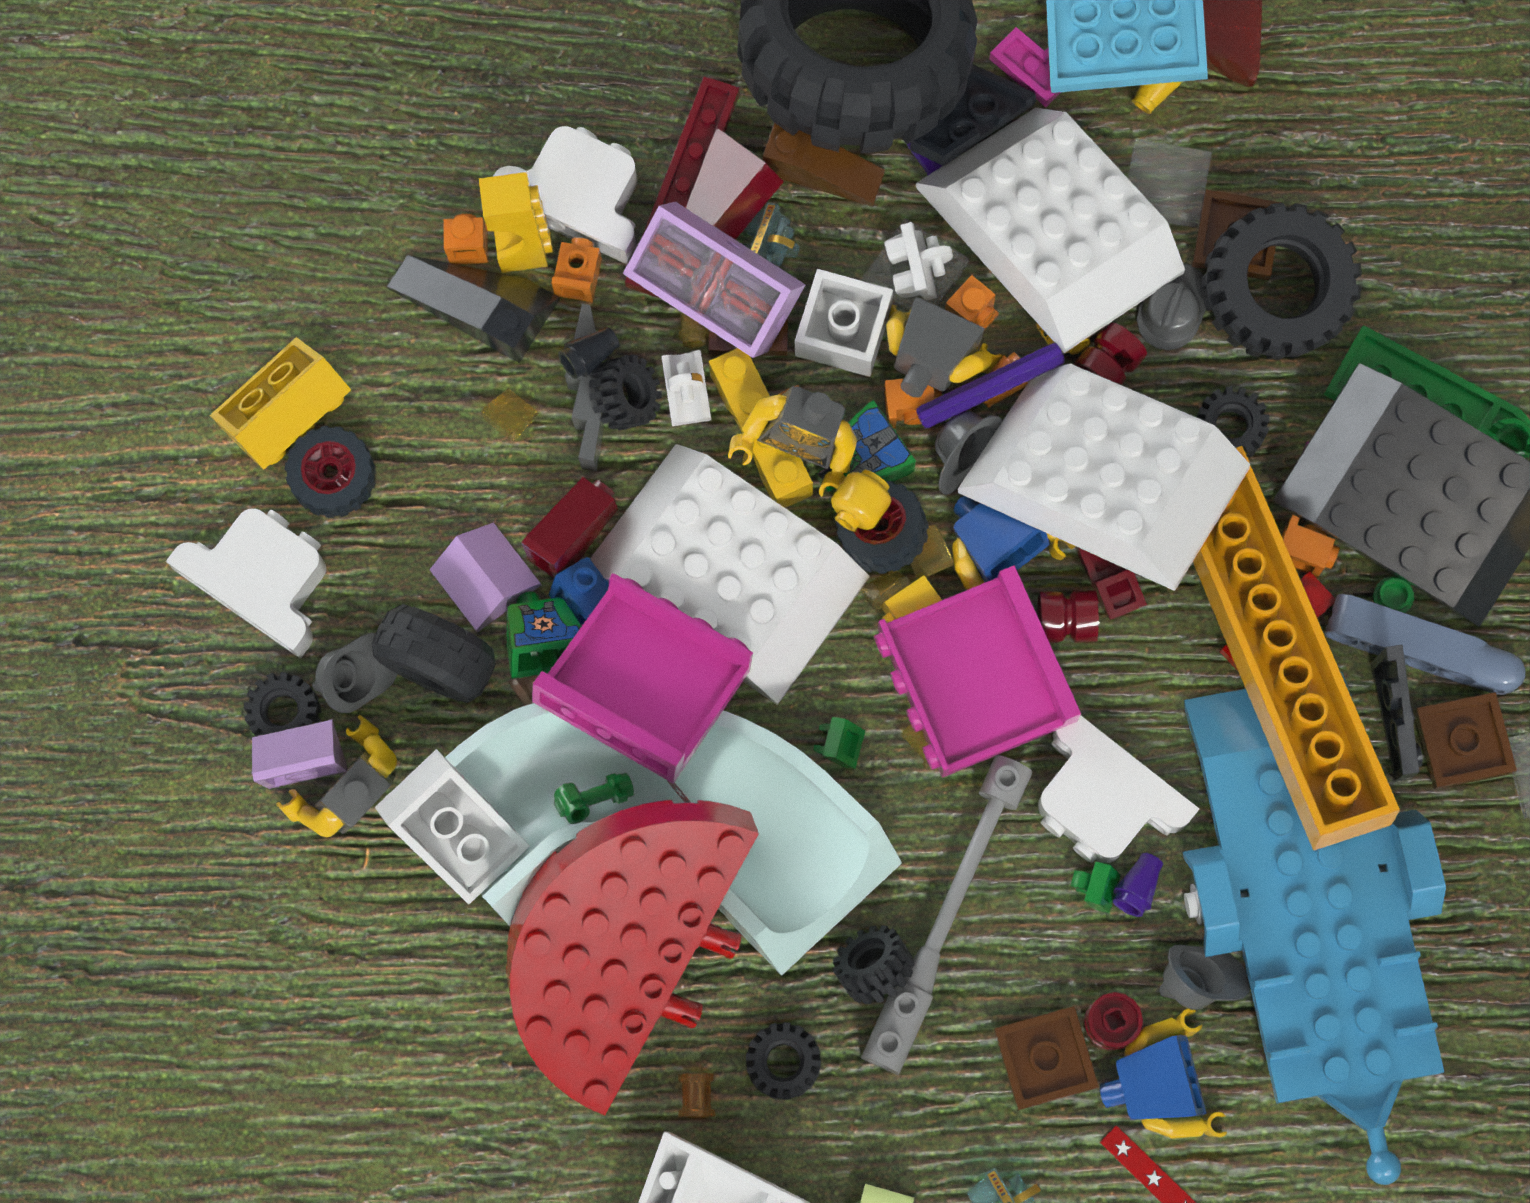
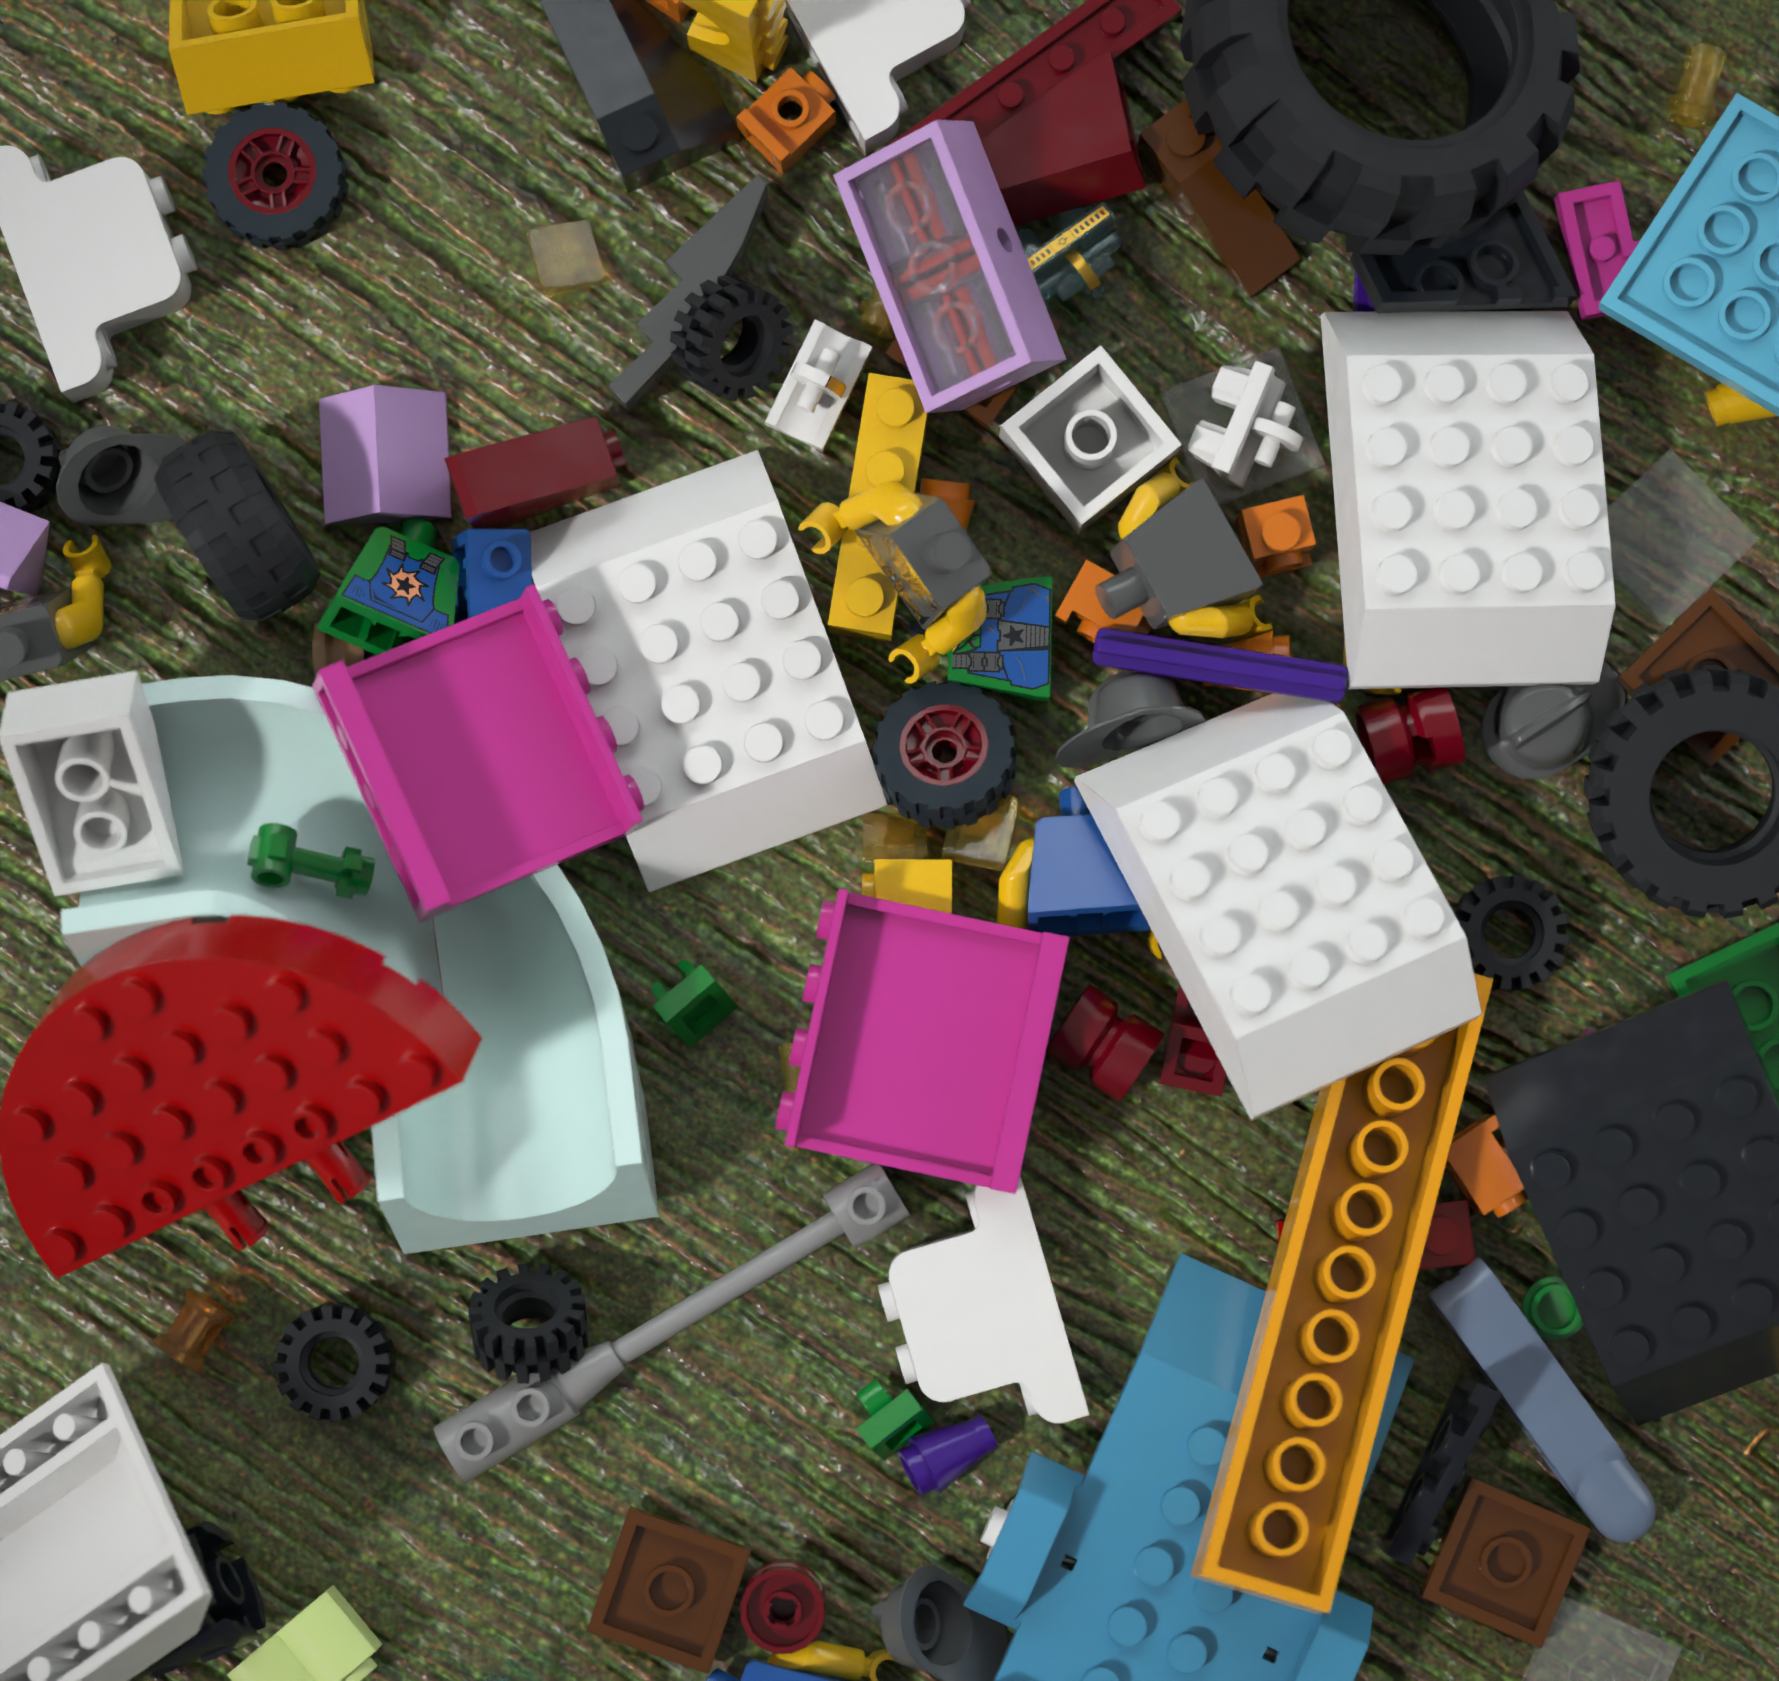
camera: 30 degrees right, 10 degrees up
black cone [558,327,620,379] -> none
yellow head [831,469,891,532] -> none

